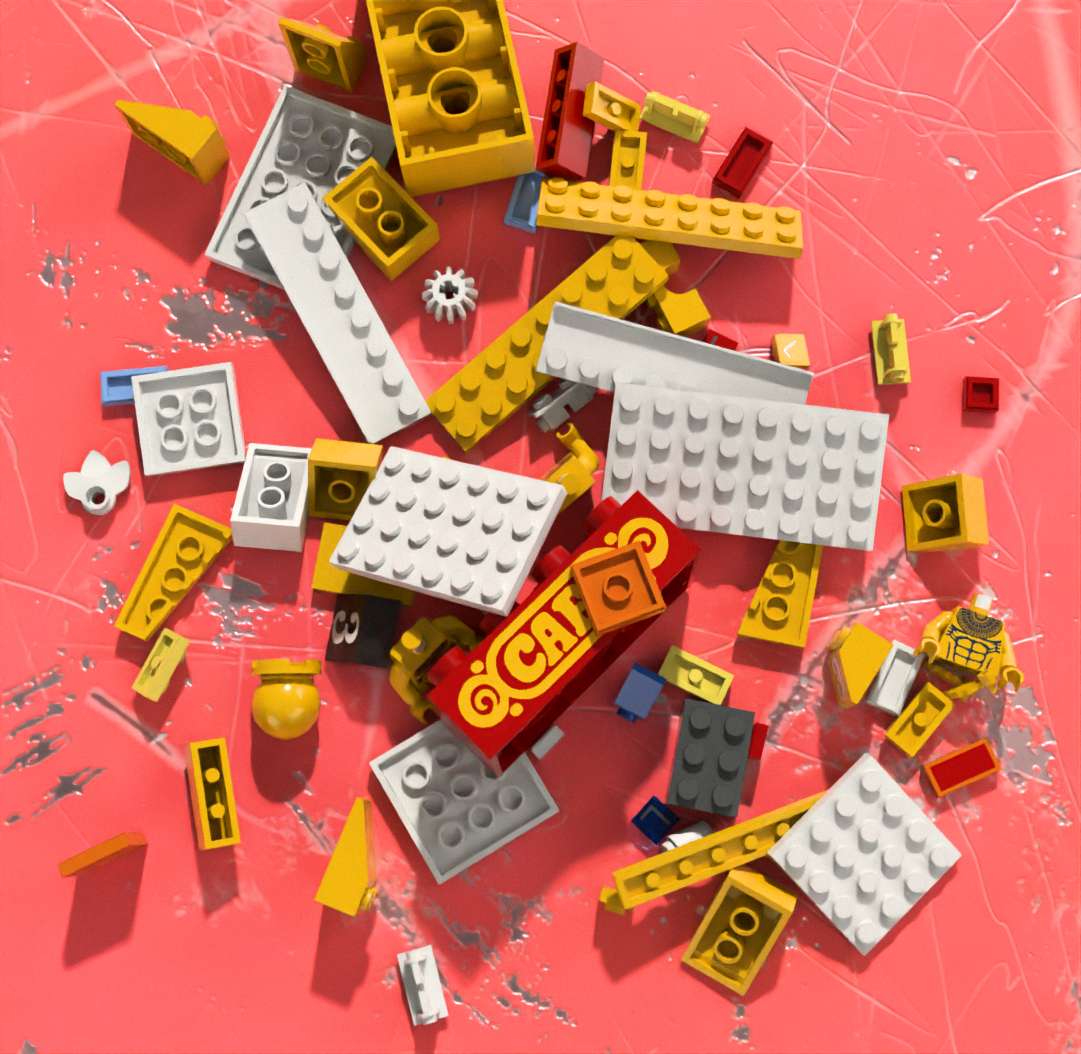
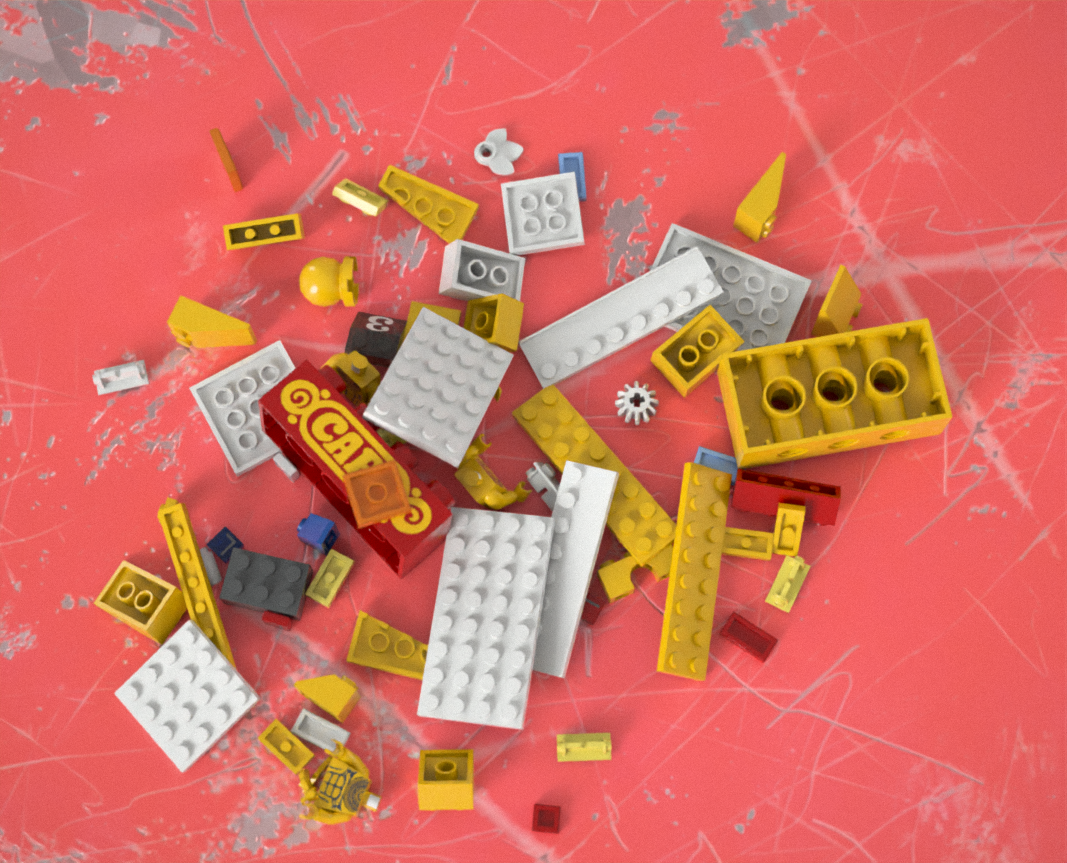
camera: 90 degrees right, 5 degrees down
yellow slope [771,334,810,369] -> none
red tile [921,737,1002,798] -> none

